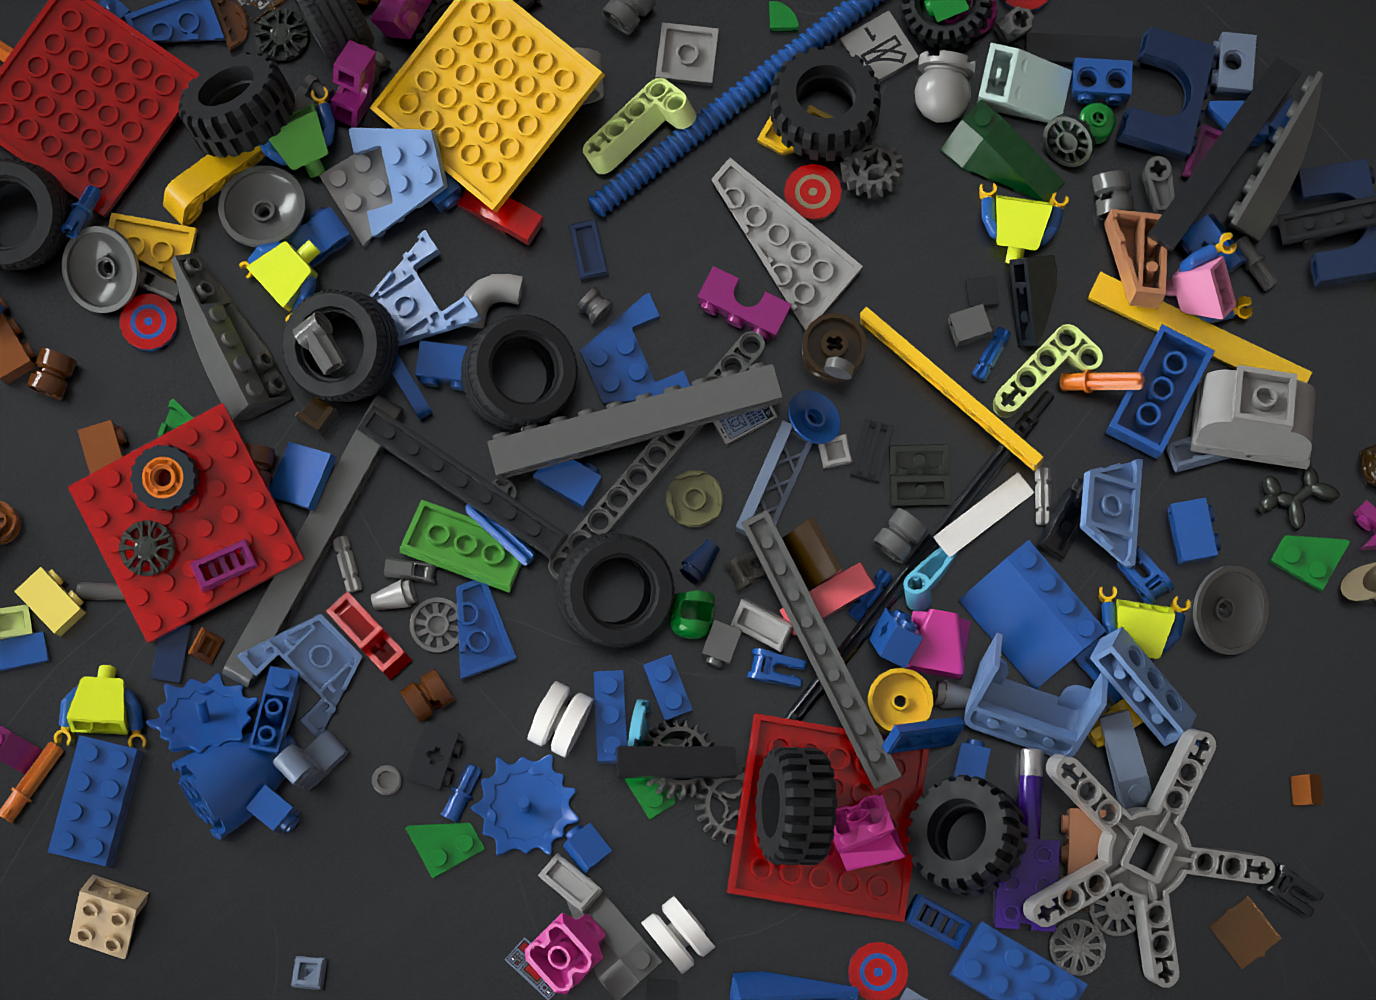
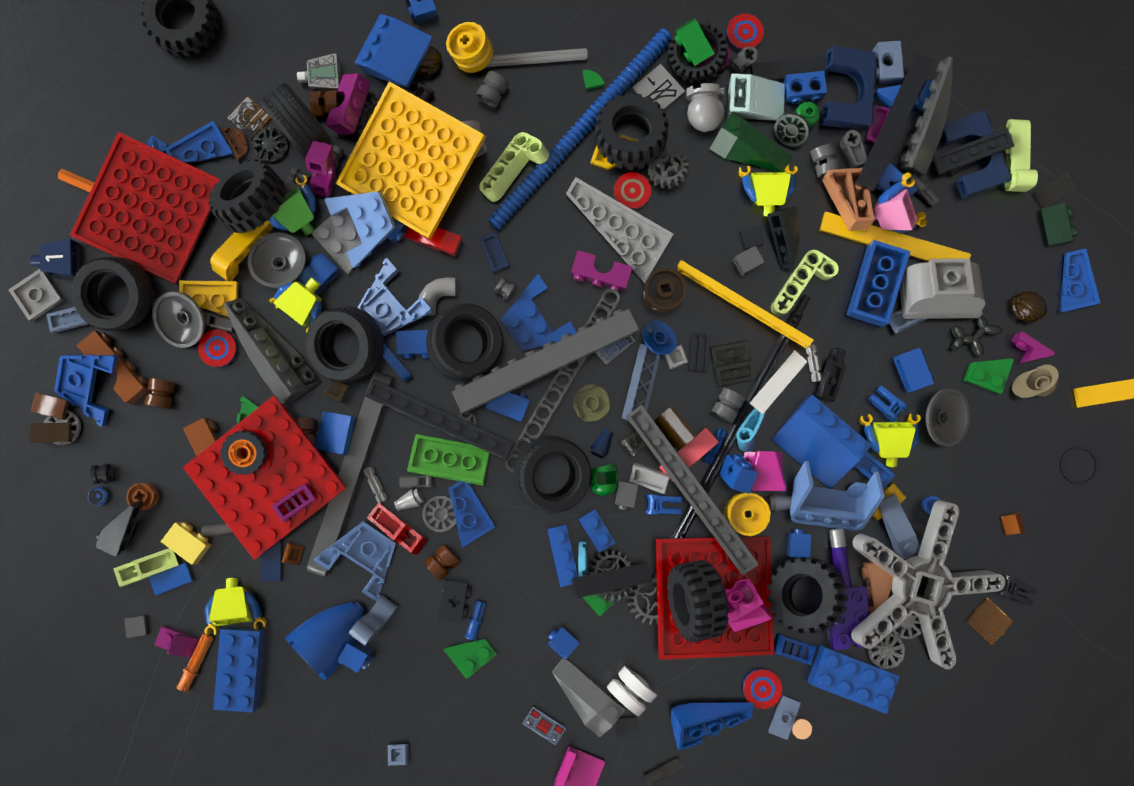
camera: 15 degrees left, 5 degrees up
blue axle [61,185,101,238] -> none
tan bracket [69,874,149,959] -> none
pearl dark grey wheel [119,520,176,576] -> none
blue piece [146,673,258,754] -> none
blue slope [249,666,302,754] -> none
dark grey piece [293,311,347,375] -> none
flat silver tile [372,765,403,796] -> none
axle [465,504,535,566] -> none
blue piece [471,754,579,856] -> none
dark pink piece [525,913,606,995] -> none
white wheel [527,681,594,758] -> none
light grey tile [538,853,603,914] -> none
light grey tile [655,22,719,86] -> none
dark grey tile [824,357,855,380] -> none
blue tile [882,716,966,754] -> none
blue axle [972,327,1011,382] -> none
orange axle [1060,370,1145,393] -> none
medium blue wing [1080,459,1143,568] -> none
medium blue brick [1090,626,1197,747] -> none

